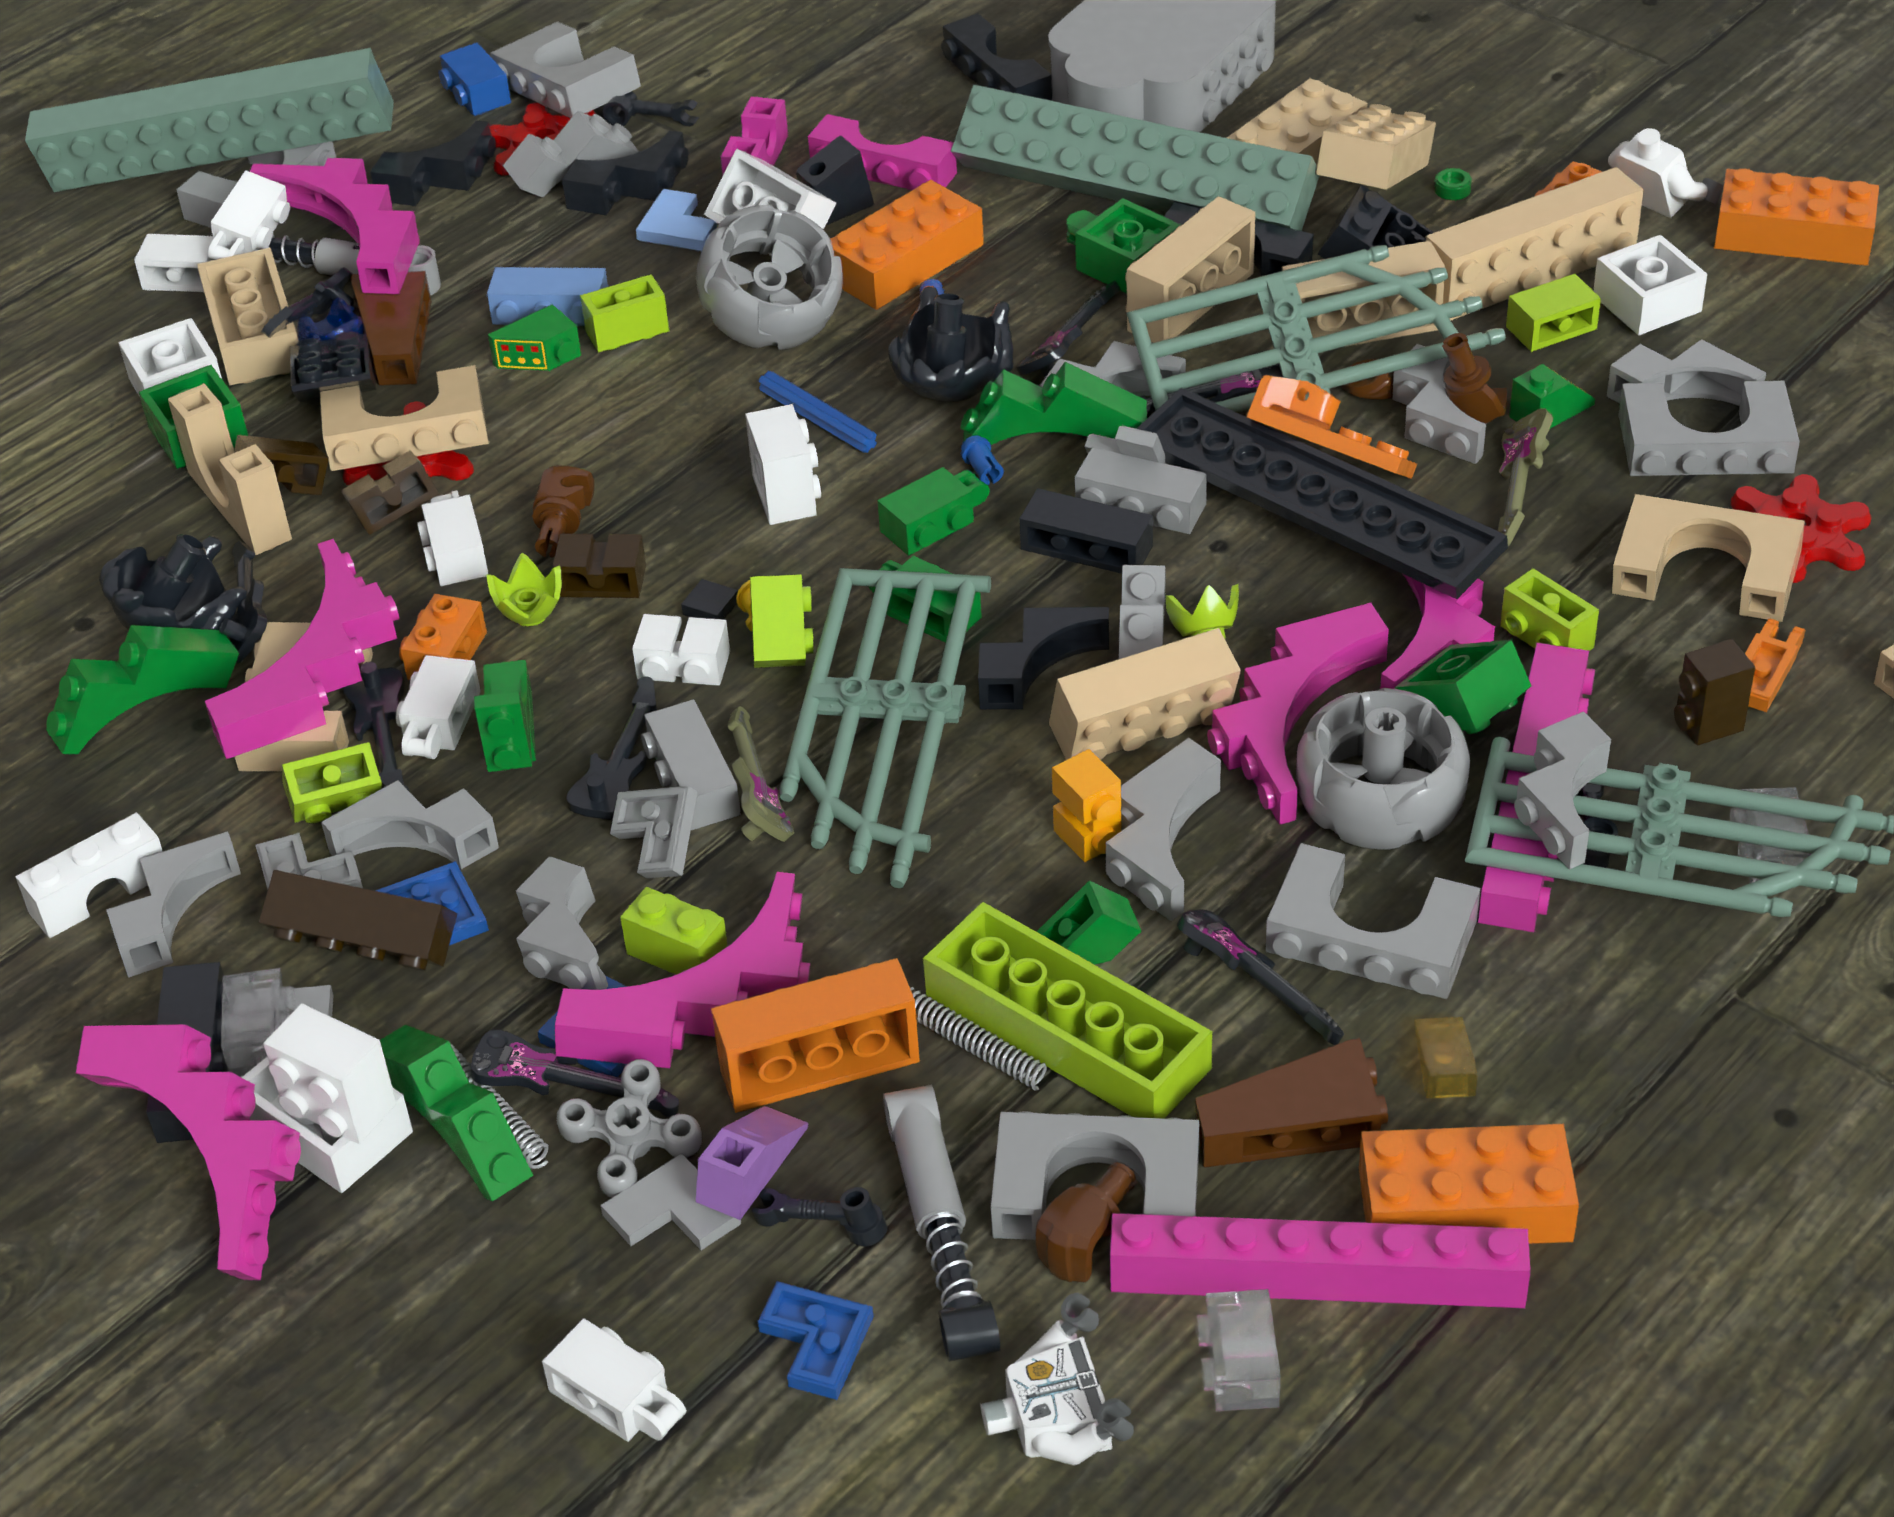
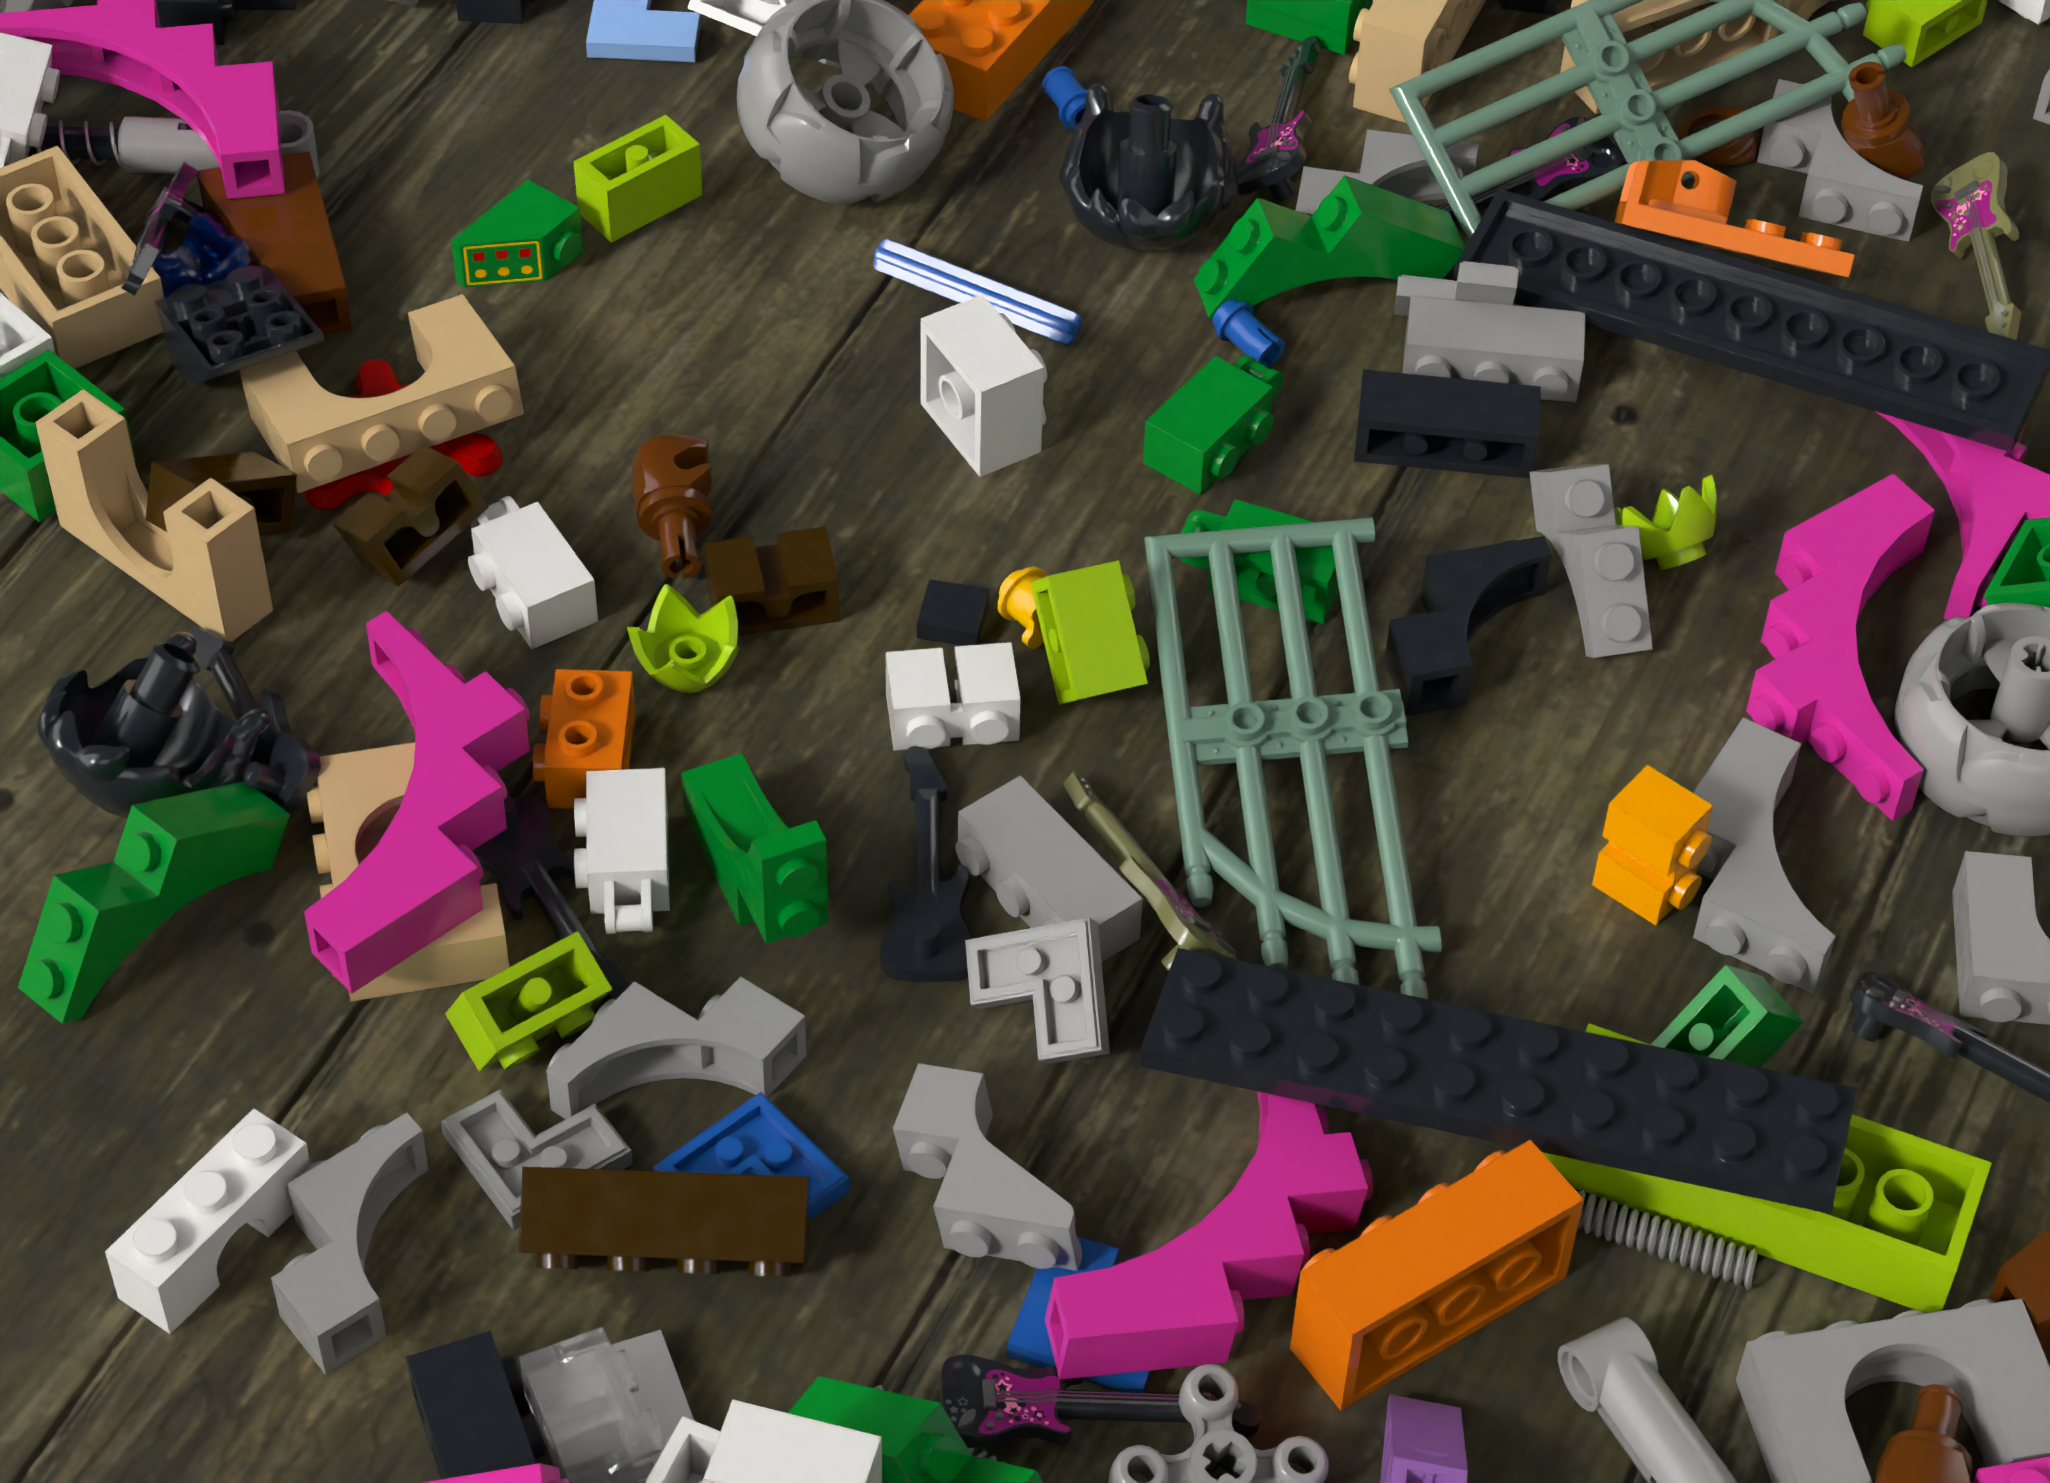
camera: 20 degrees left, 5 degrees up
medium blue brick [487,267,608,325] -> none
lime brick [620,887,728,975] -> none
tan brick [1049,628,1241,760] -> none
green slope [1509,364,1595,429] -> none
none -> black plate [1140,948,1857,1214]

